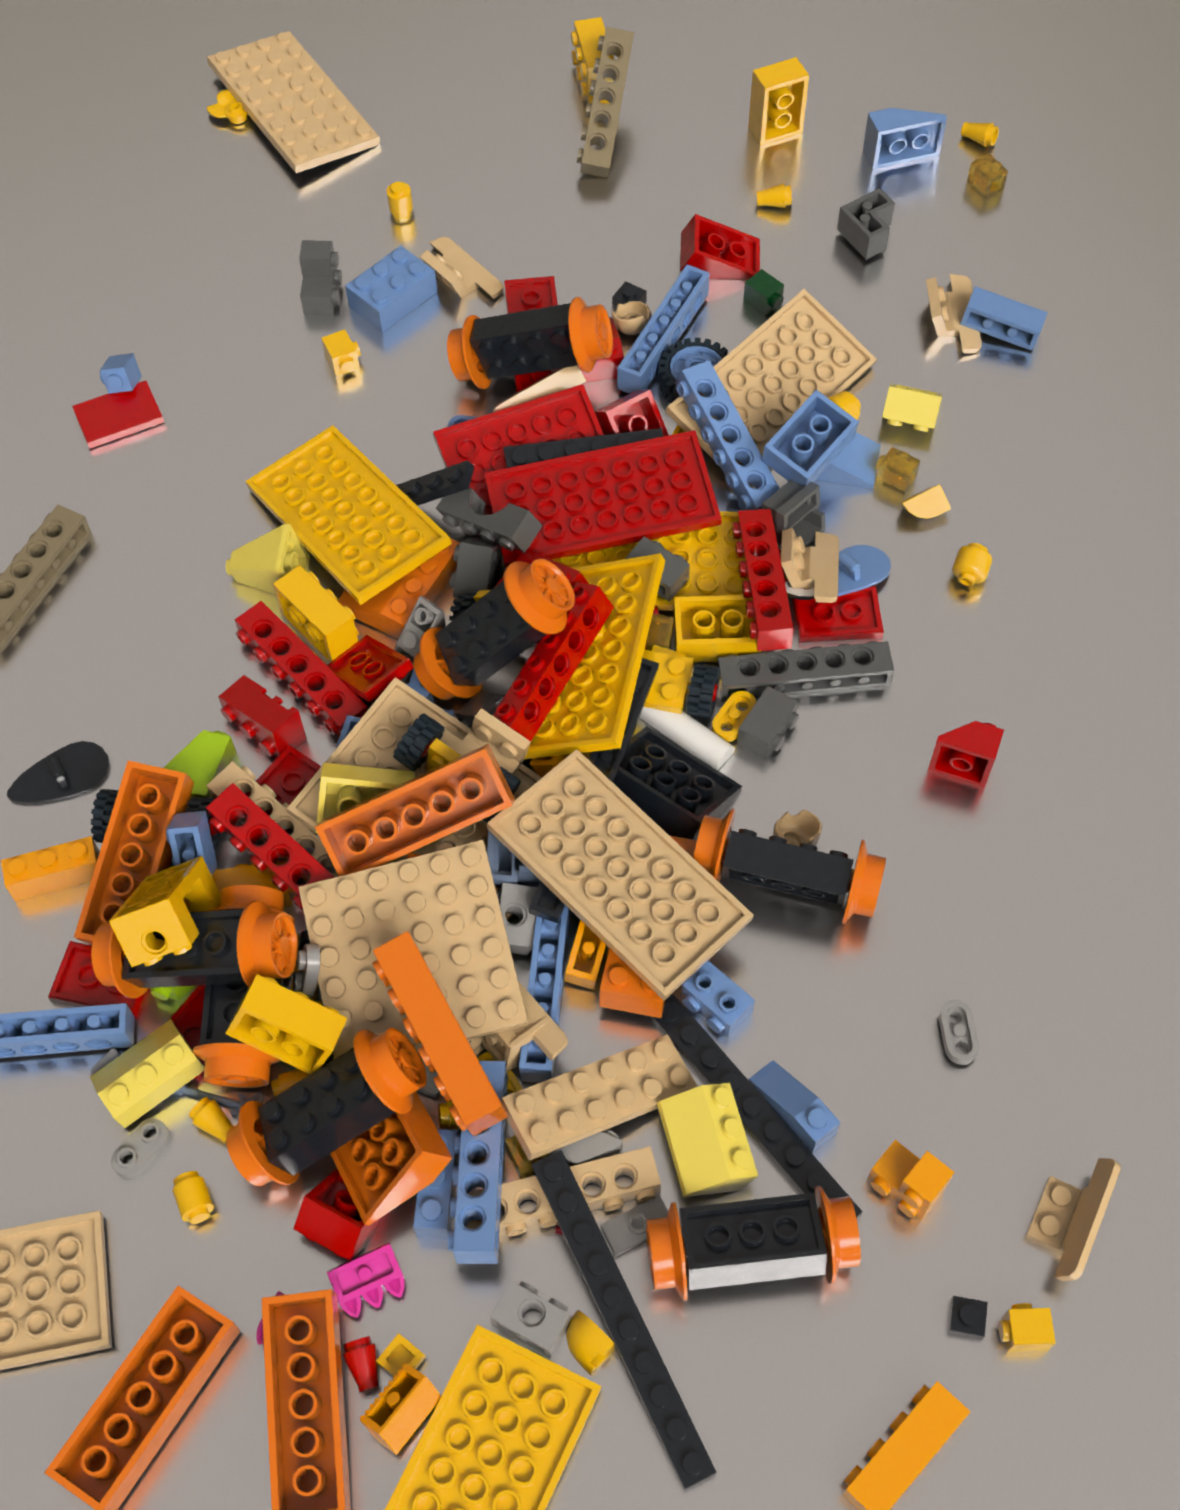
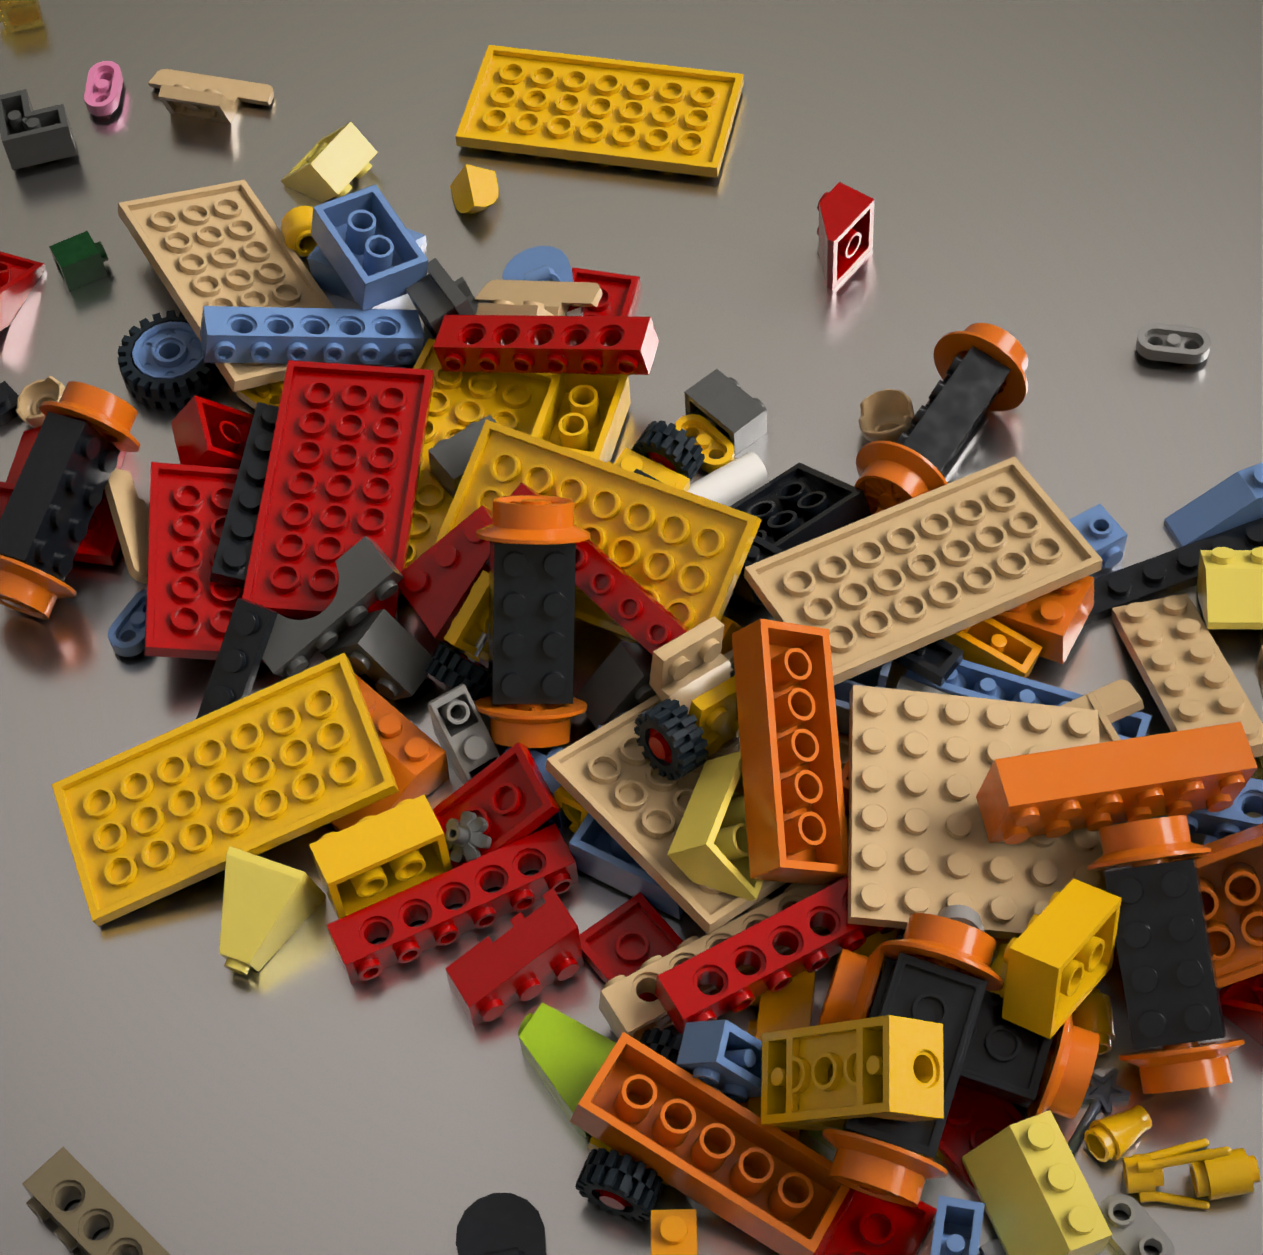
camera: 70 degrees left, 5 degrees down
medium blue brick [617,264,710,394] -> none
dark grey brick [717,641,894,702] -> none
clear yellow brick [875,447,921,495] -> none
yellow head [952,543,993,586] -> none
medium blue brick [960,286,1048,351] -> none
none -> bright pink plate [84,61,123,116]
none -> dark grey plant [445,811,492,864]
none -> yellow plate [455,45,744,178]
none -> yellow plant [1122,1138,1232,1210]

